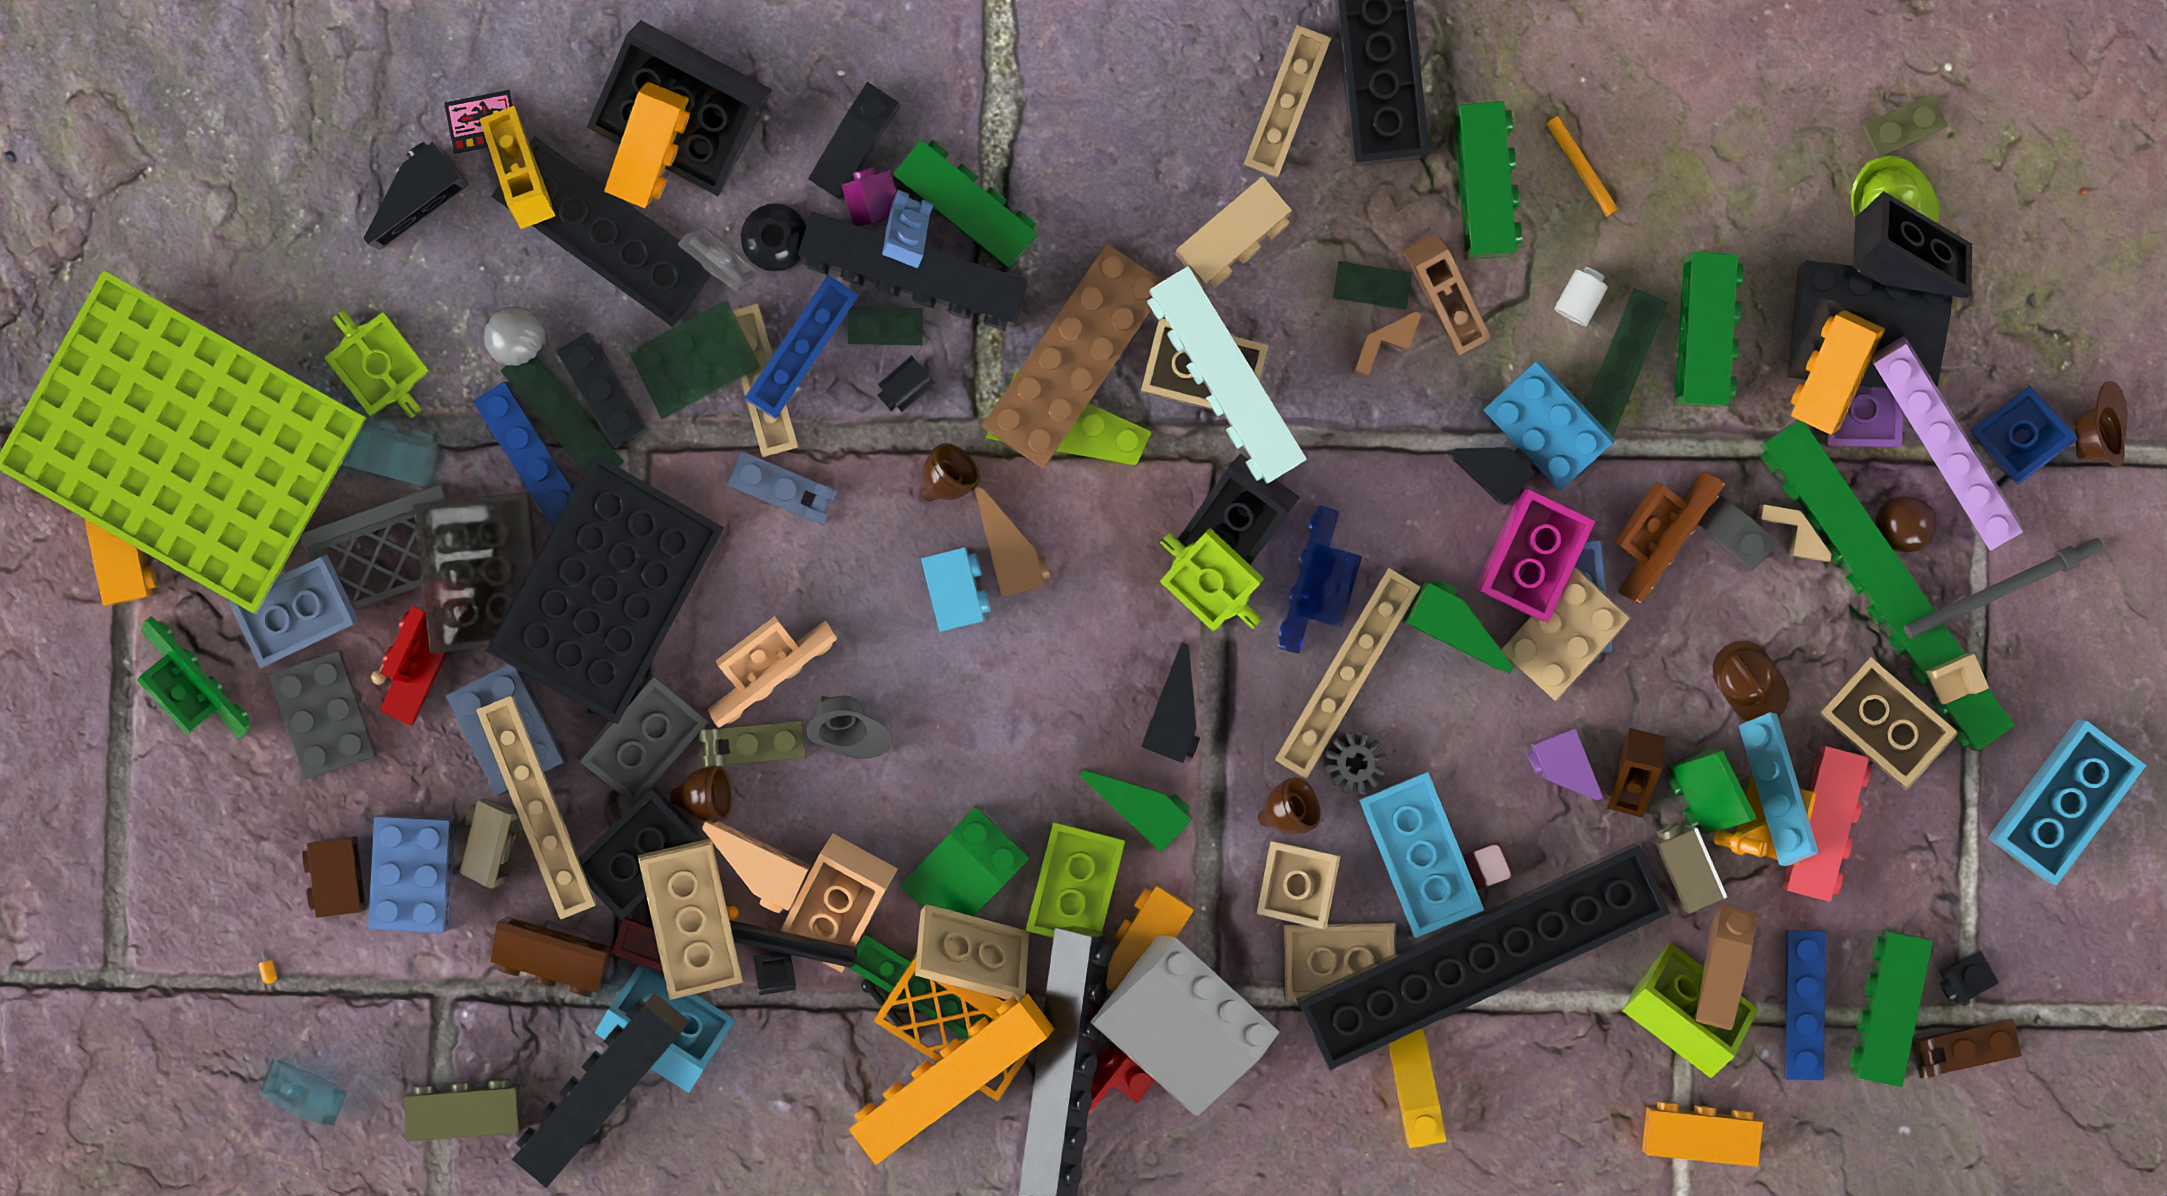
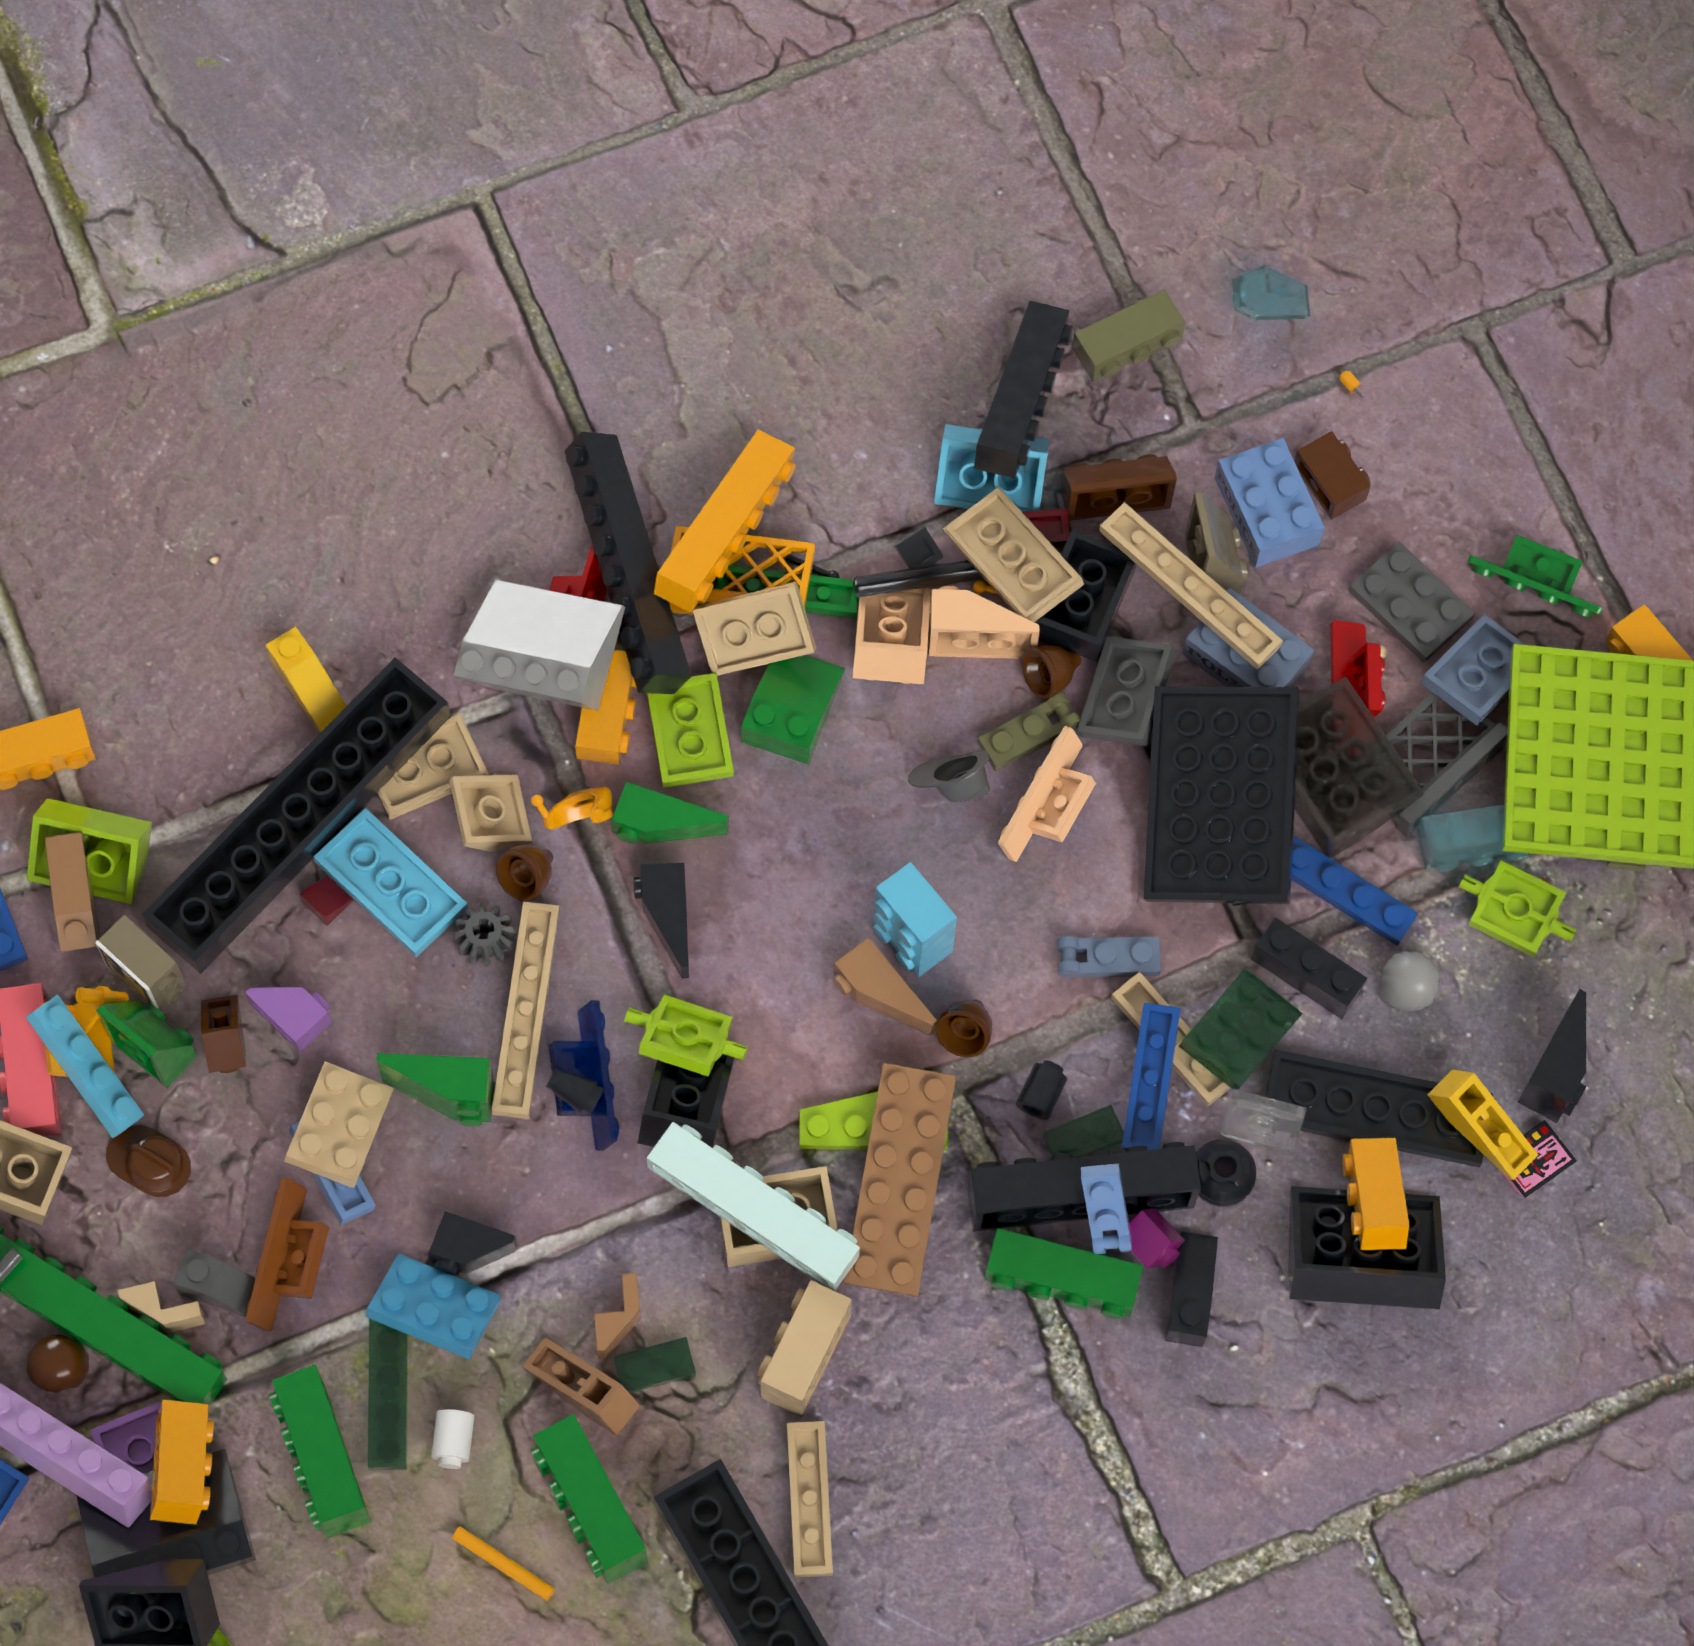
camera: 150 degrees right, 20 degrees down
clear green plate [500,355,625,471] -> none
dark pink slope [1473,489,1596,623] -> none
none -> light orange helmet [531,786,613,830]
none -> black cone [546,1067,604,1115]

